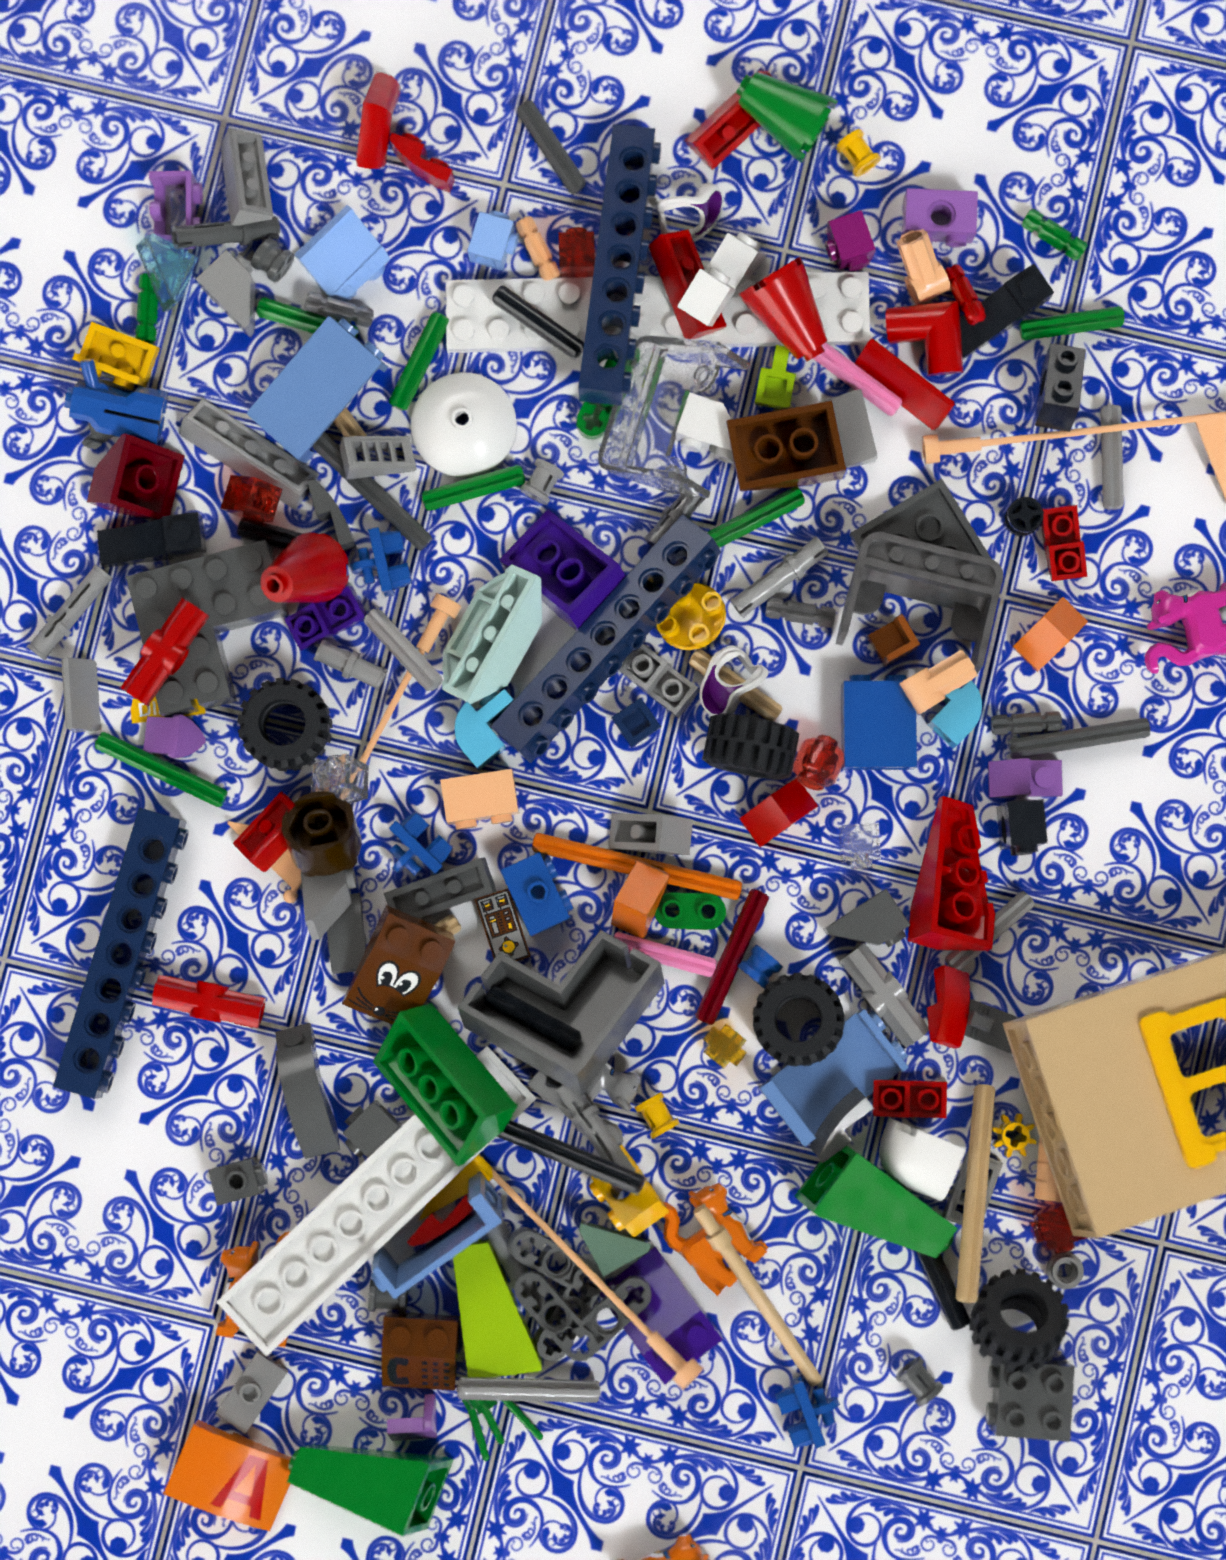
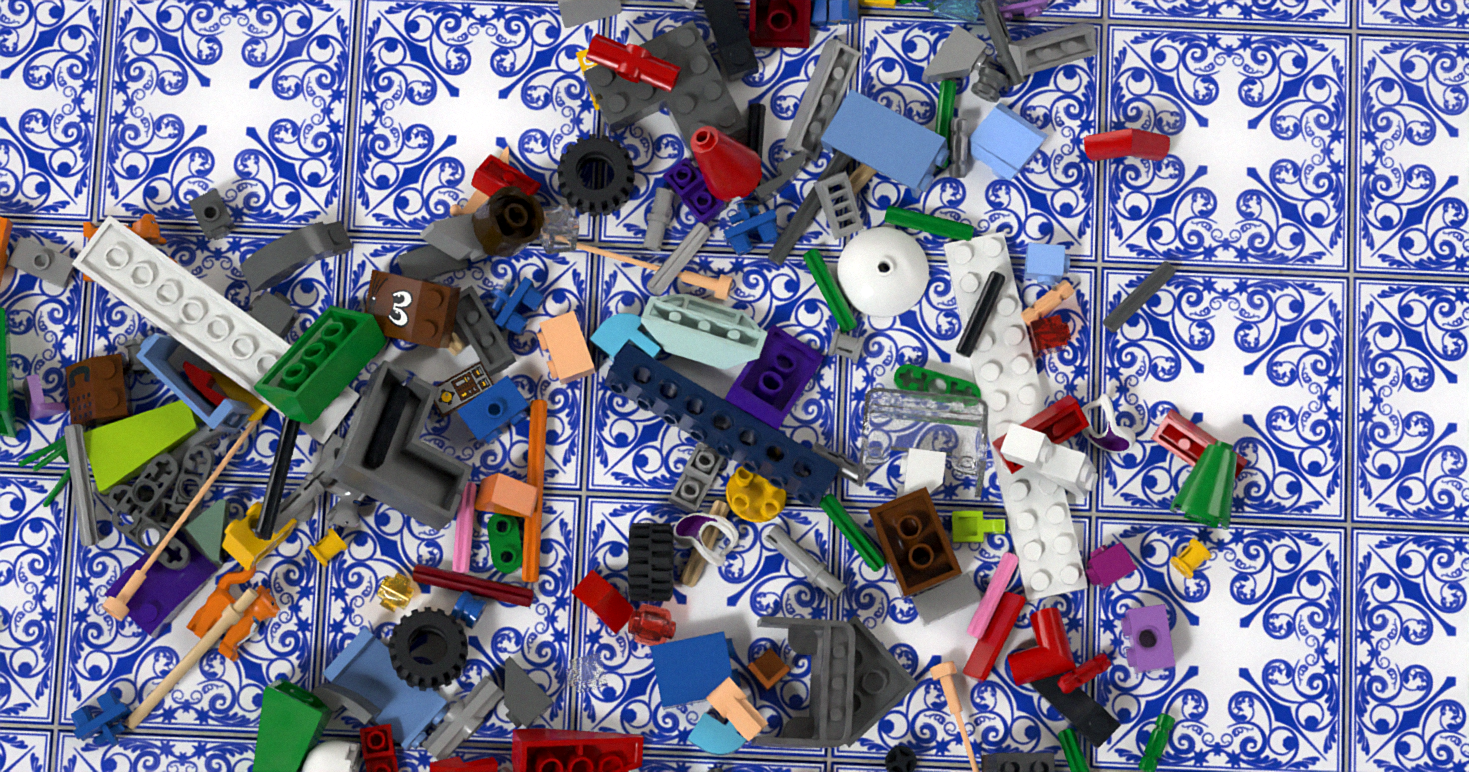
camera: 75 degrees right, 5 degrees down
dark blue brick [53,808,189,1099] -> none
green axle [95,732,228,807] -> none
medium lavender tile [143,714,206,758] -> none
red piece [152,975,266,1028] -> none
clear red brick [220,475,283,523] -> none
red slope [389,133,455,193] -> none
dark blue brick [578,124,661,406] -> none
light grey slope [608,813,693,855] -> none
dark blue plate [611,698,661,748] -> none
red cone [738,257,828,362] -> none
flat silver axle [765,598,836,628] -> none
light nougat piece [896,229,951,305] -> none

